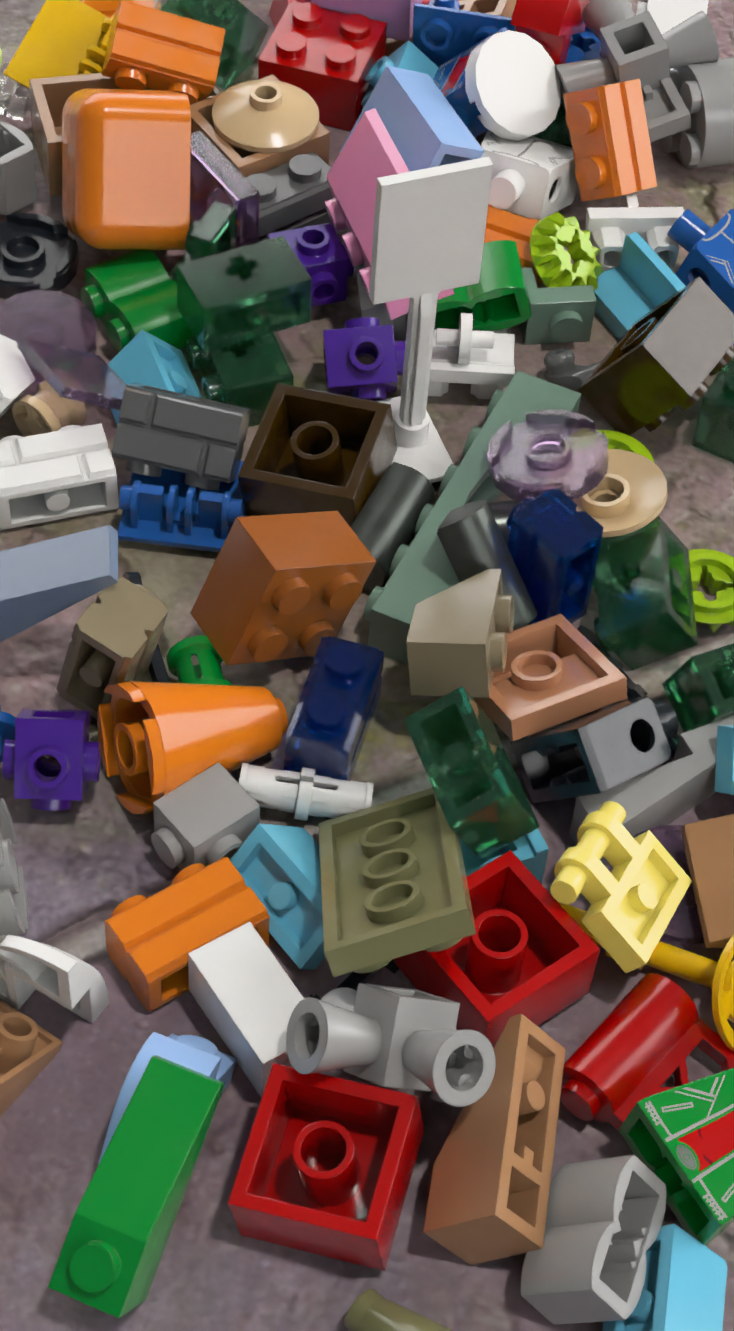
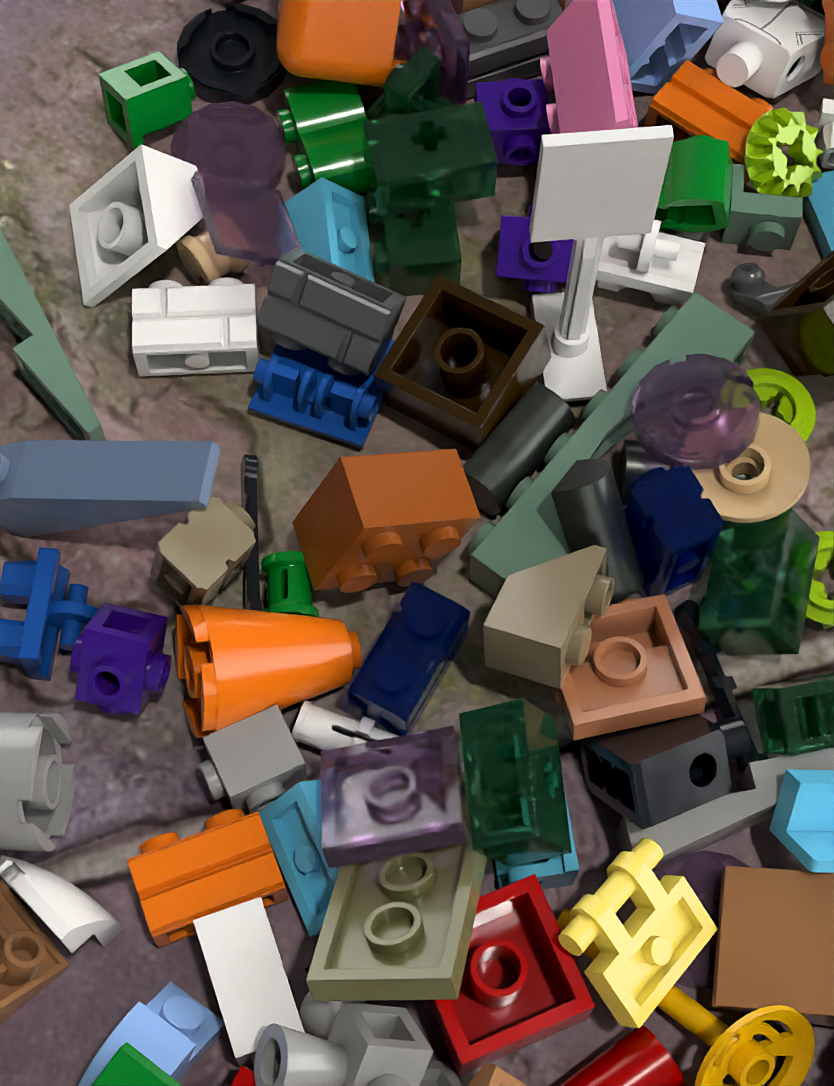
camera: 15 degrees right, 15 degrees up
none -> clear purple plate [321,726,468,868]

